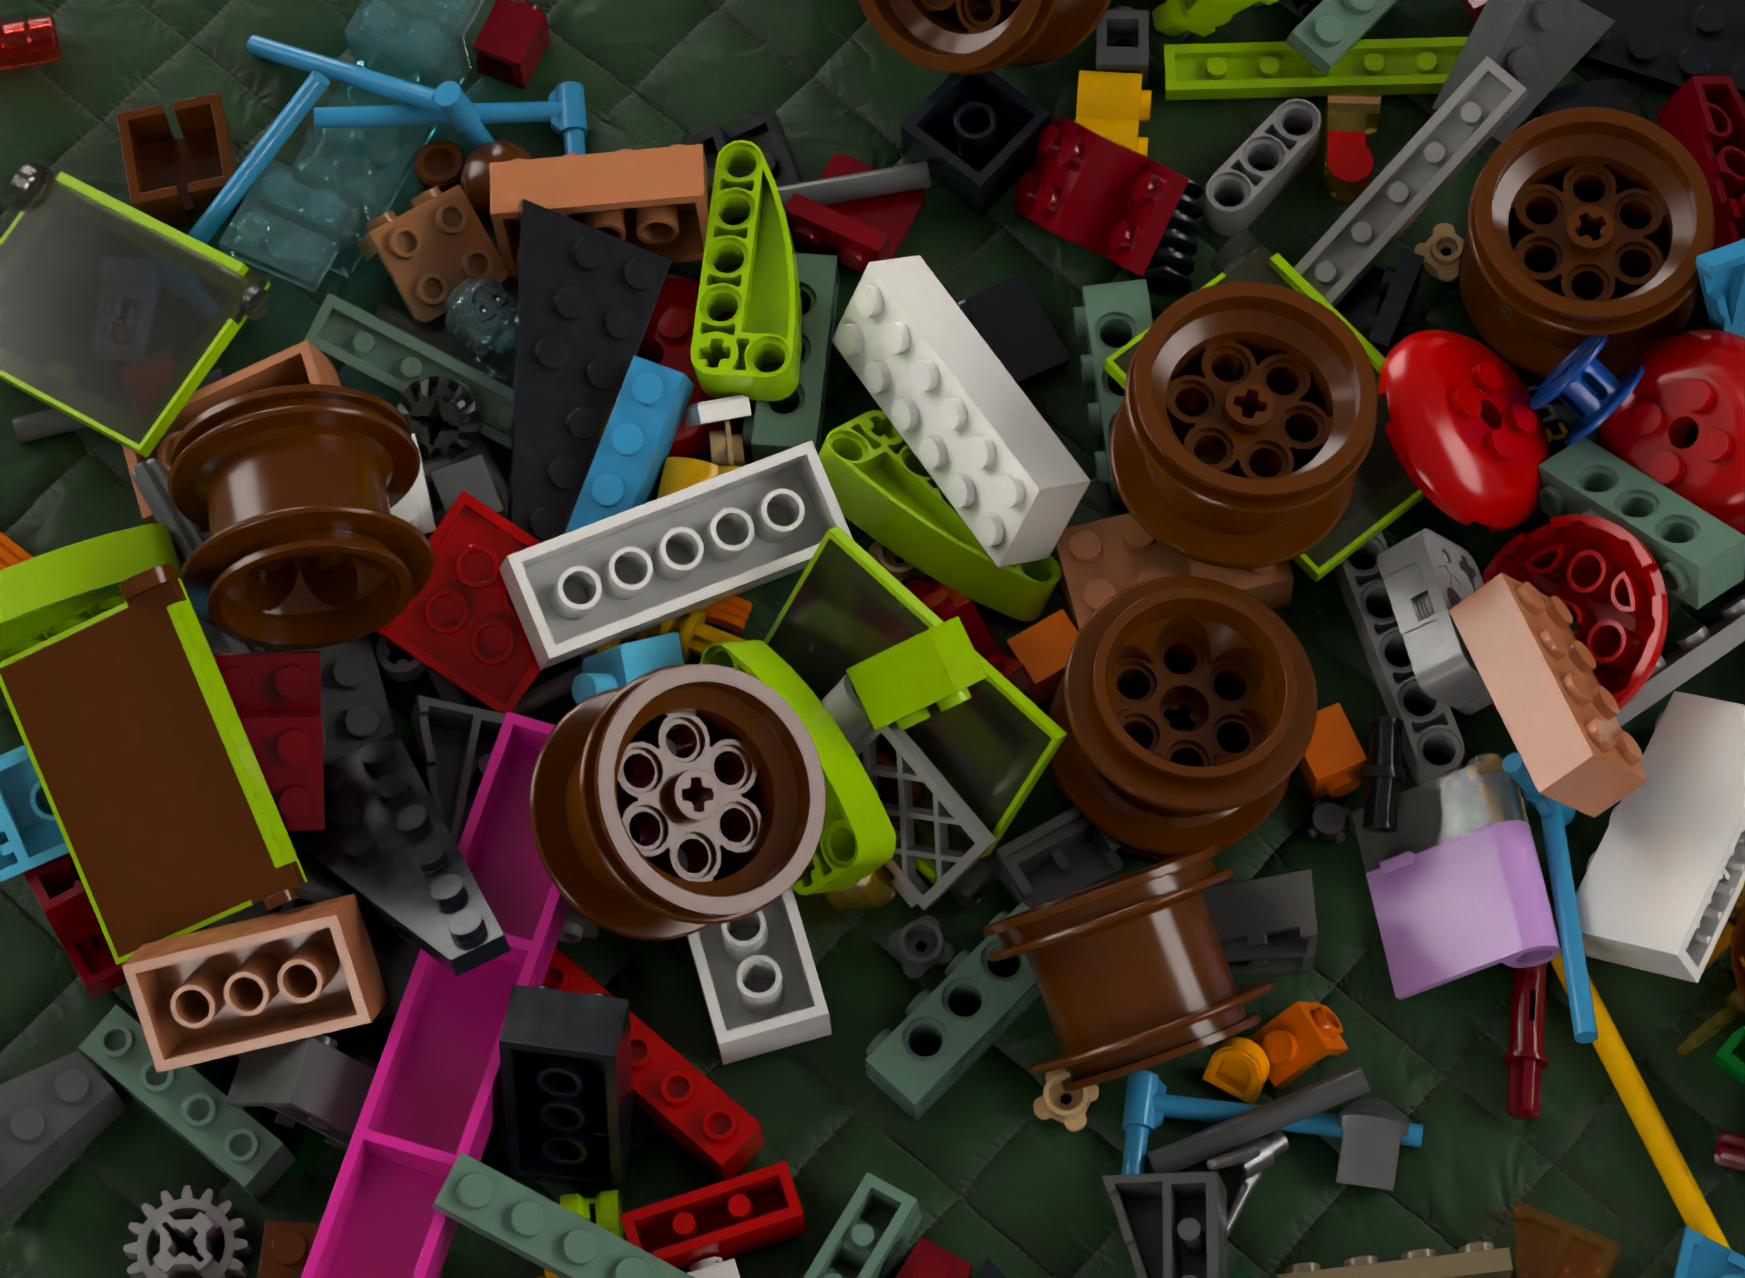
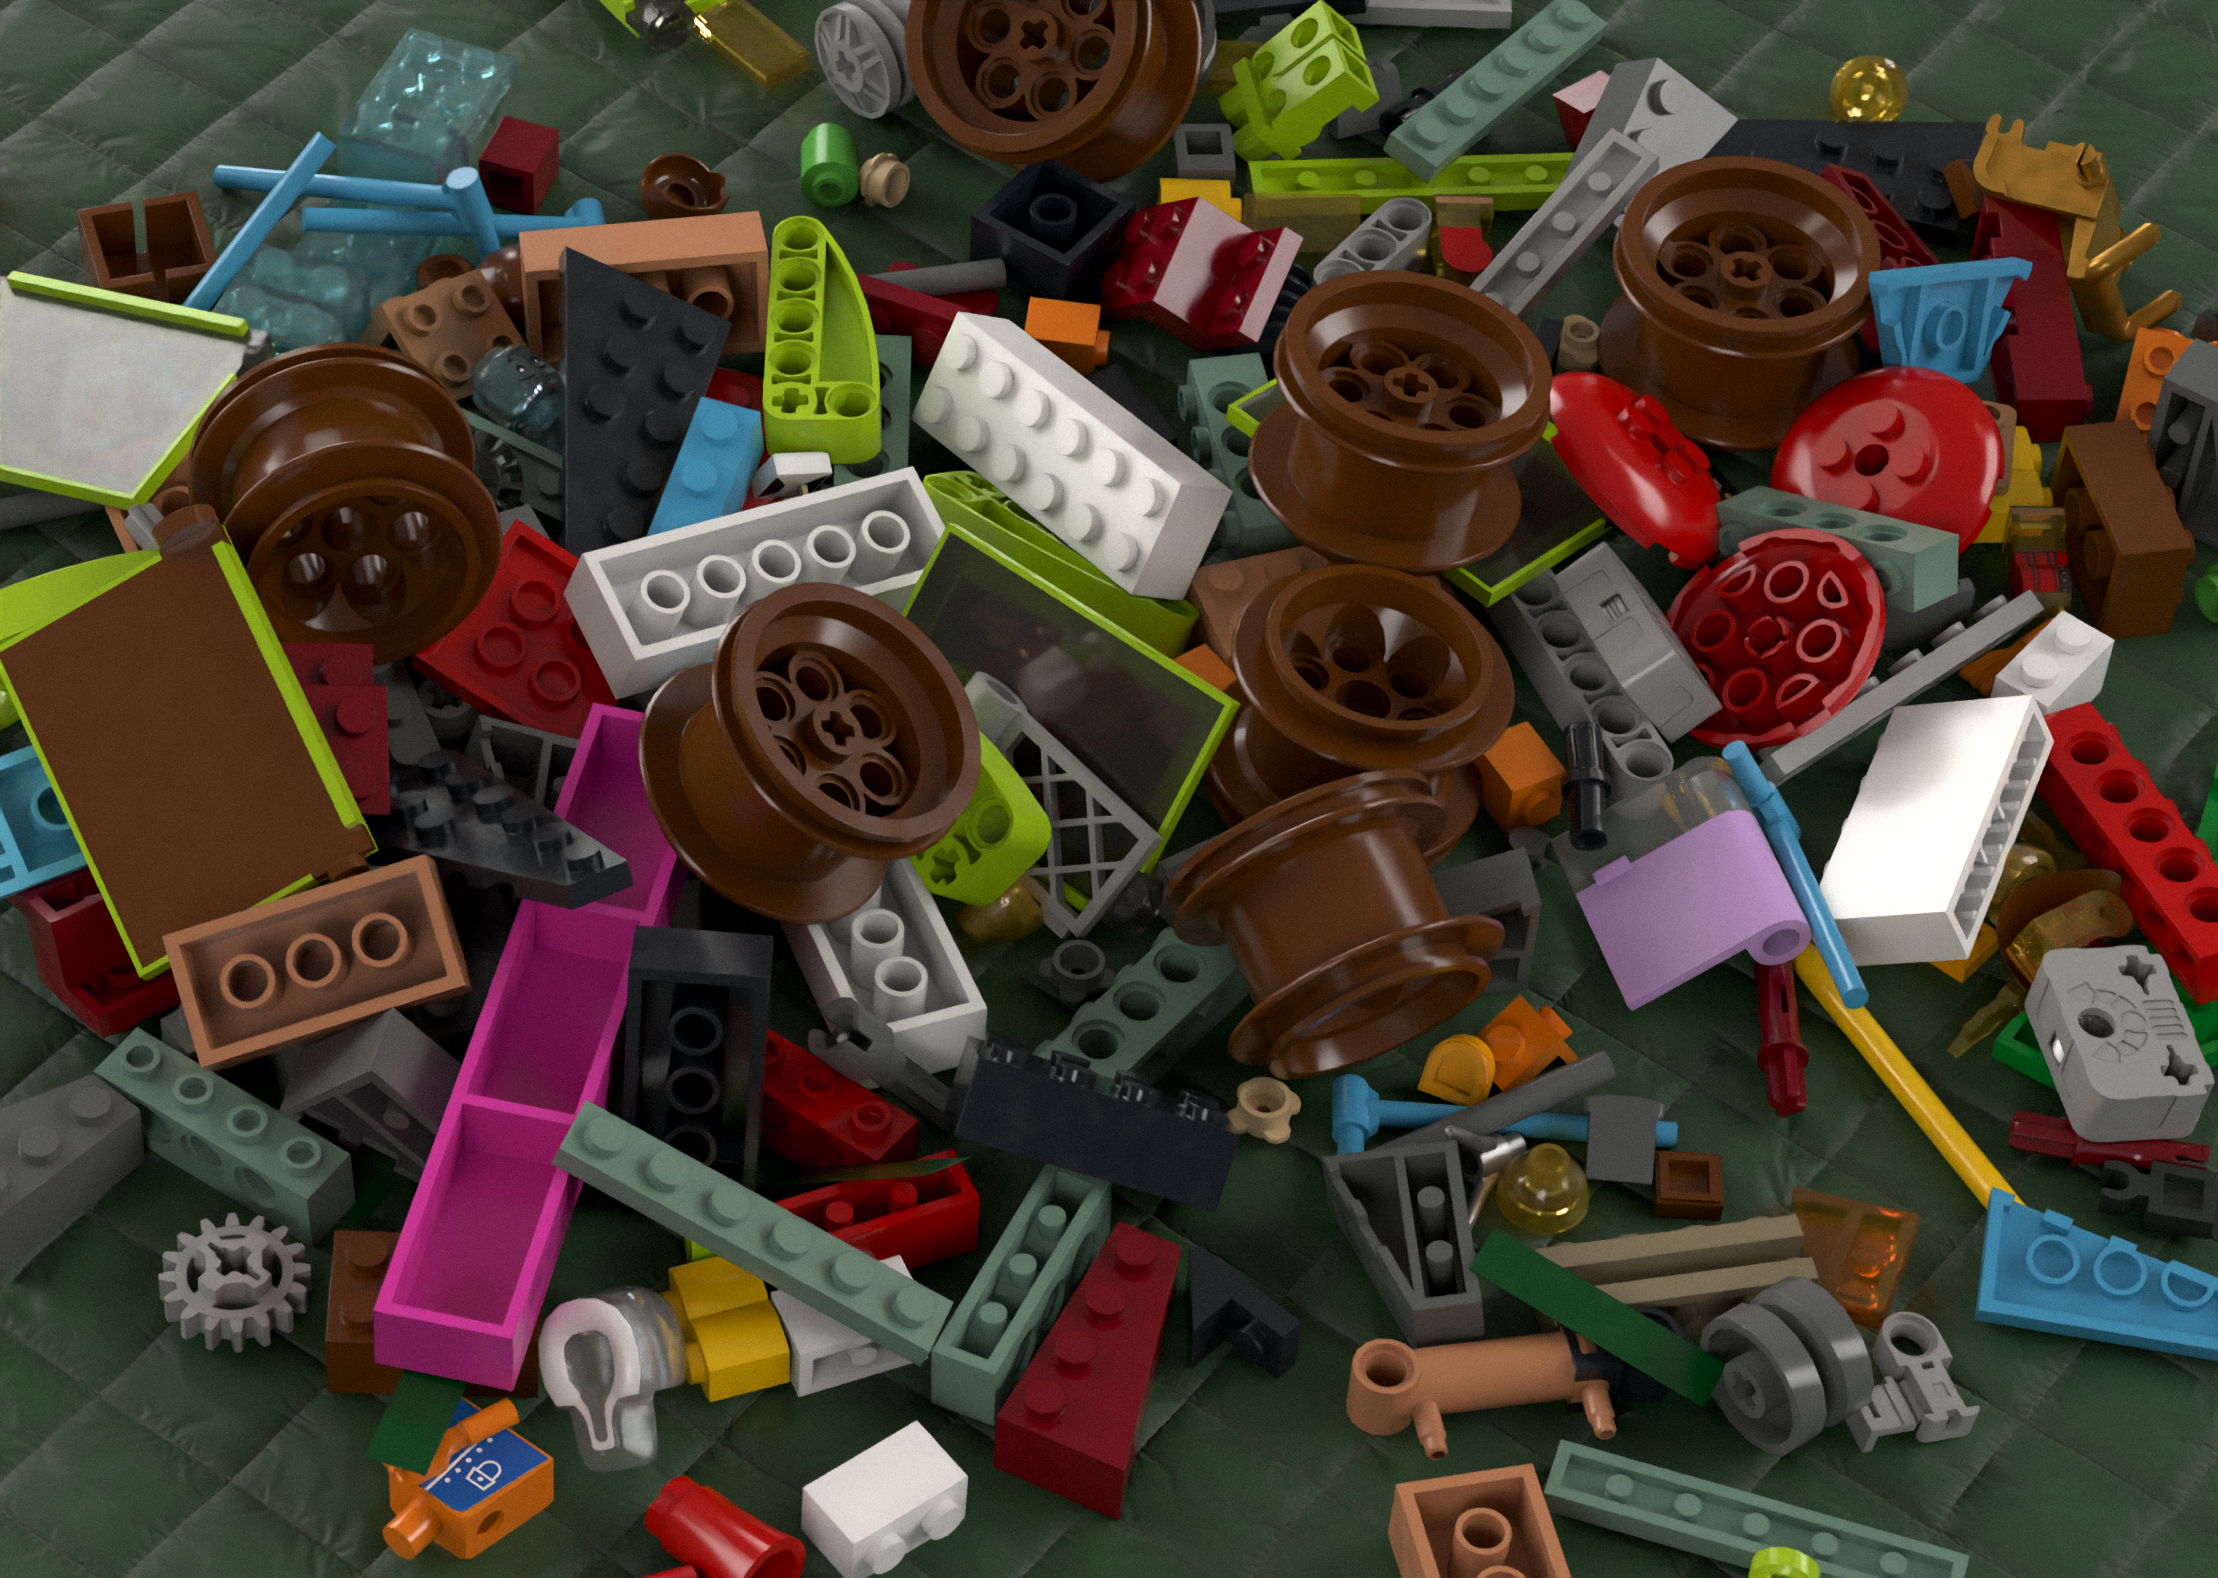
camera: 15 degrees left, 20 degrees down
lime brick [846,616,987,731] -> none
nougat brick [1448,573,1648,818] -> none
blue piece [1529,335,1645,445] -> none
none -> reddish brown hair [638,152,730,220]
none -> dark green sticker [759,1157,971,1187]
none -> bright green brick [801,123,859,207]
none -> dark grey piece [807,997,951,1131]
none -> tan plate [859,152,910,208]
none -> black brick [944,1031,1240,1213]
none -> orange brick [1024,297,1110,376]
none -> clear yellow tile [1242,193,1361,253]
none -> clear yellow brick [1496,1143,1589,1234]
none -> reddish brown tile [1652,1150,1724,1221]

